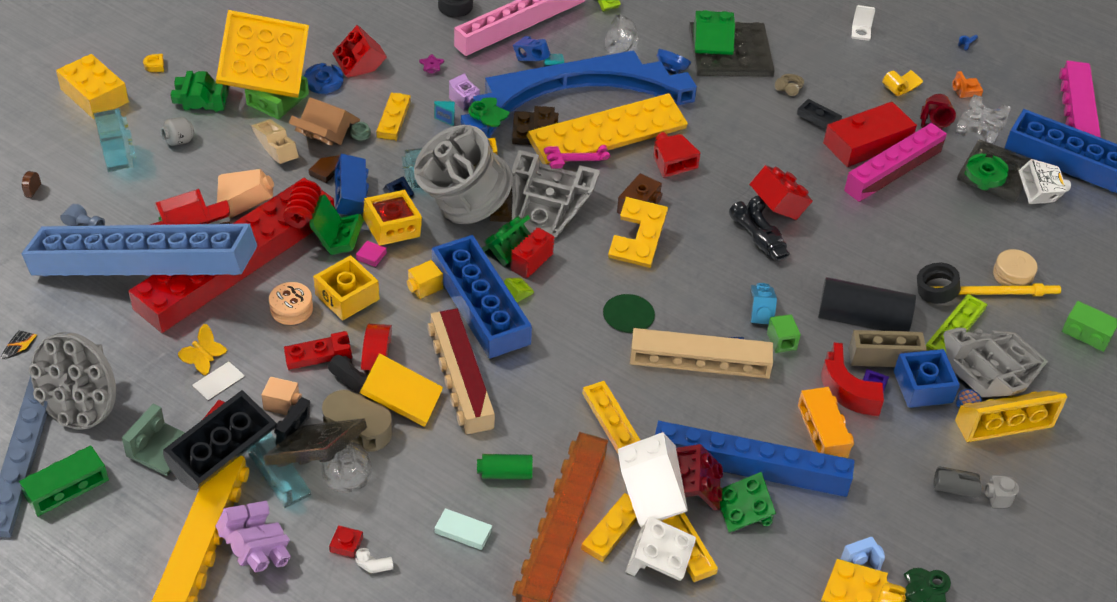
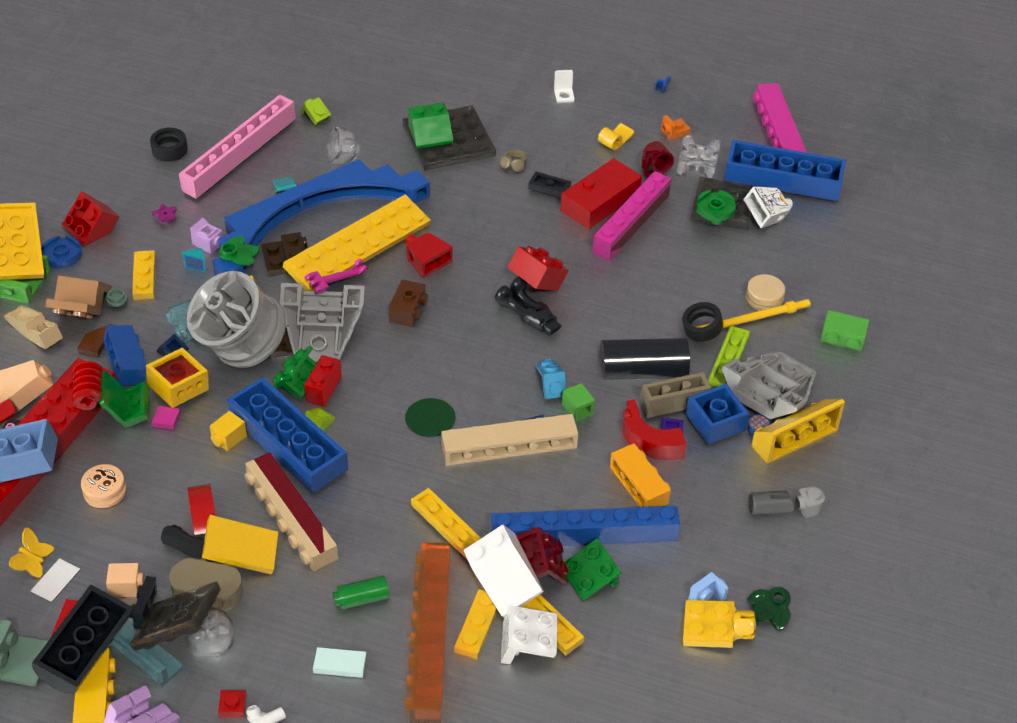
camera: 15 degrees left, 0 degrees up
red plate [284,331,353,370] -> none
yellow brick [313,255,379,321] -> none
blue leg [513,36,551,61] -> none
yellow plate [608,197,668,268] -> none
blue piece [656,49,691,74] -> none

